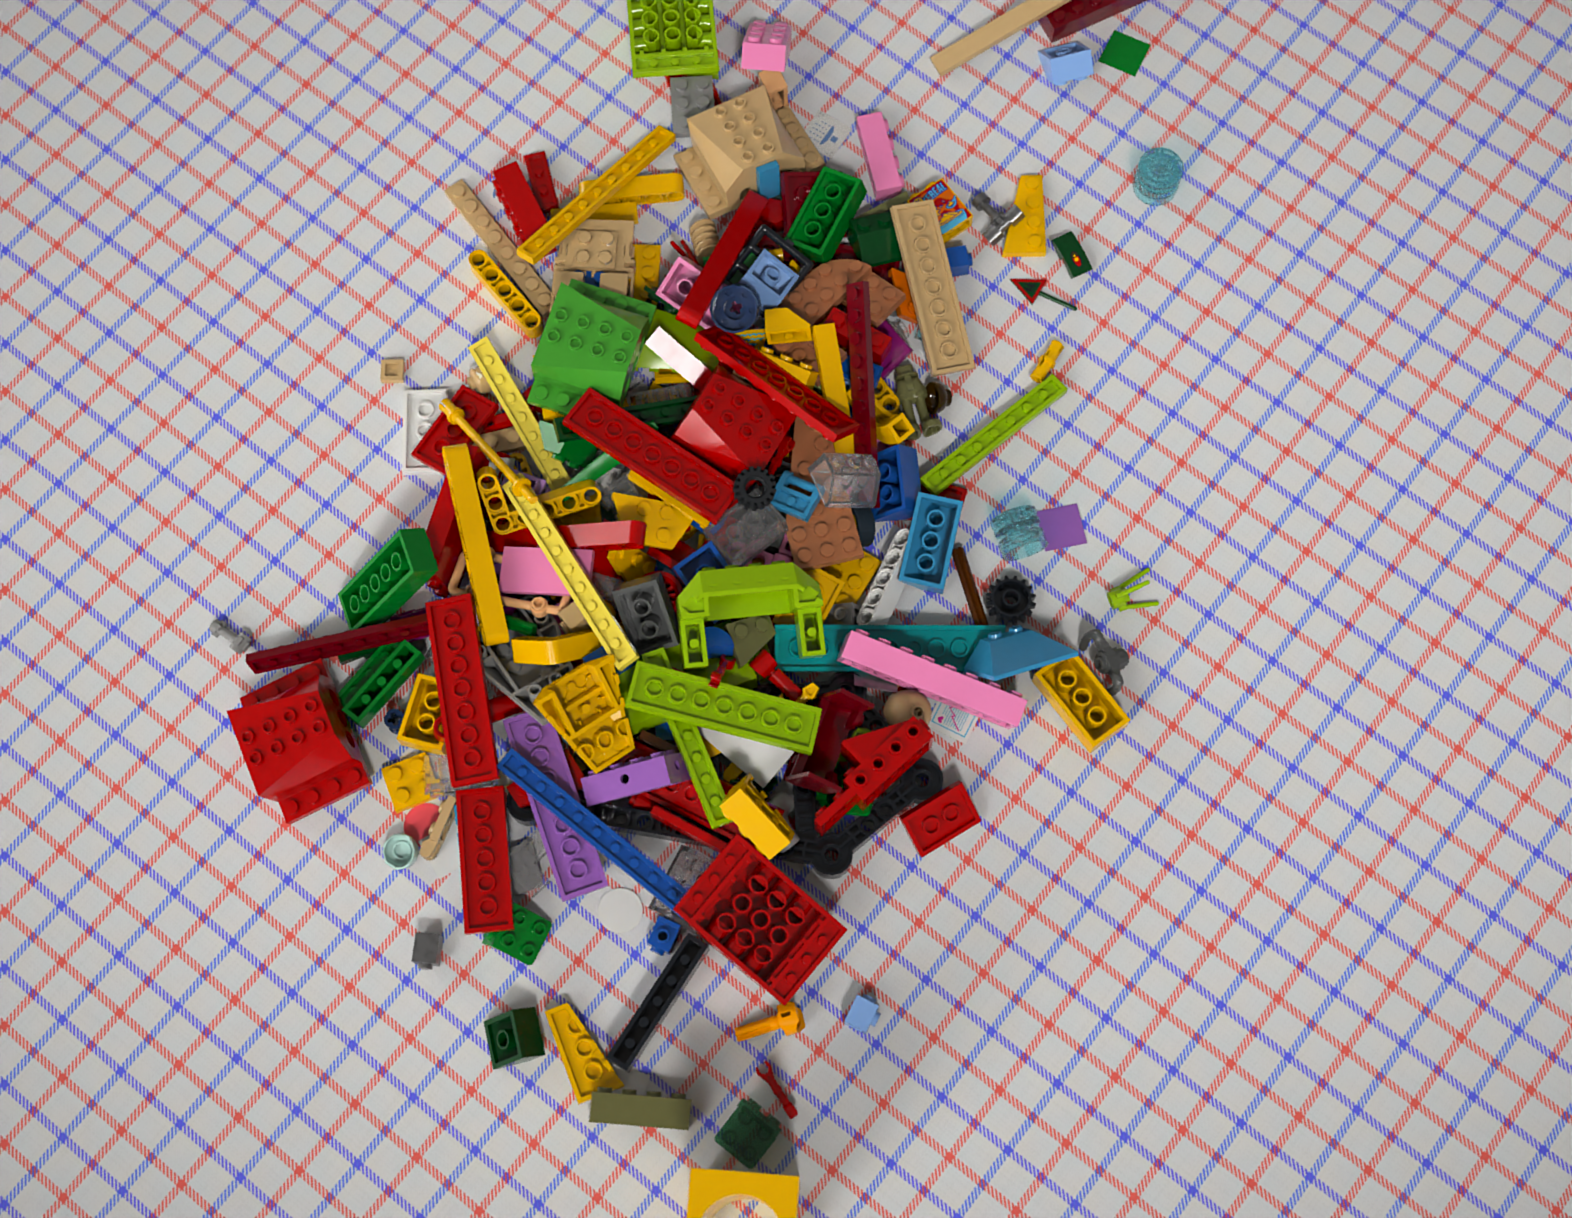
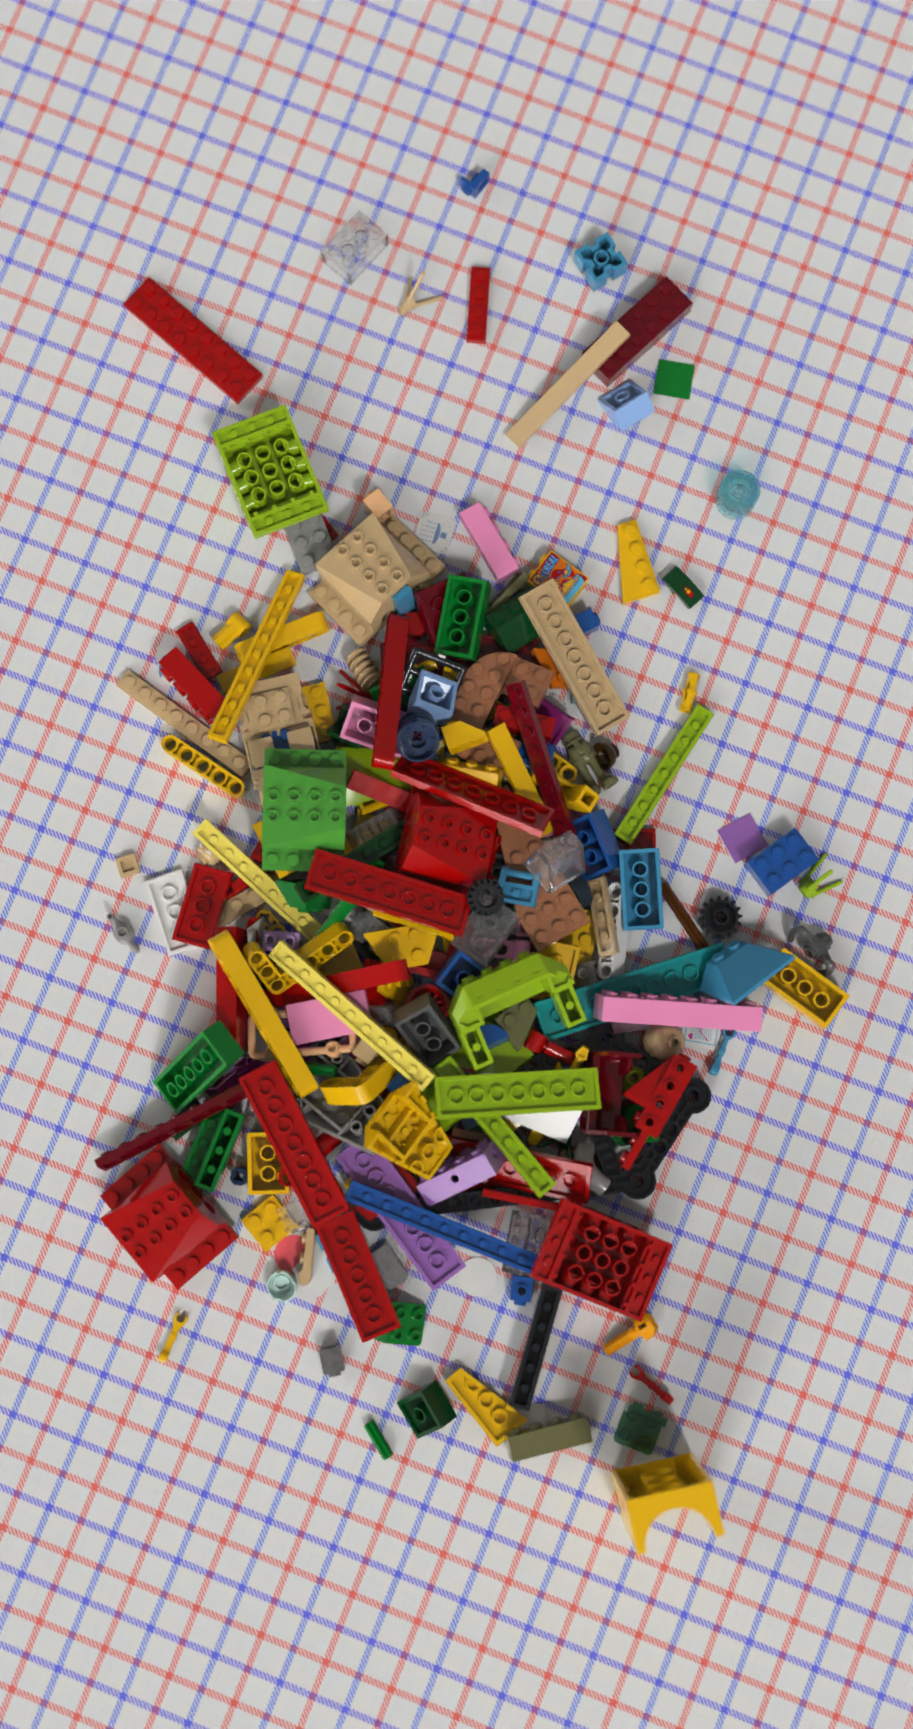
camera: 20 degrees left, 10 degrees up
light grey bar [209,619,252,655] -> none
yellow bar [439,398,538,504] -> none
red piece [708,654,736,689] -> none
yellow wedge [719,773,795,860] -> none
bright pink brick [741,20,792,72] -> none
light blue brick [844,994,881,1035] -> none
red plate [899,780,981,858] -> none
flat silver bar [972,192,1025,246] -> none
clear light blue wheel [990,505,1048,561] -> none
piece [1010,279,1077,311] -> none
none -> light grey piece [107,913,140,954]
none -> yellow piece [158,1312,188,1363]
none -> yellow piece [211,611,252,651]
none -> green axle [364,1420,393,1460]
none -> tan tile [587,876,620,958]
none -> dark azure piece [709,1029,736,1076]
none -> blue brick [744,827,820,897]

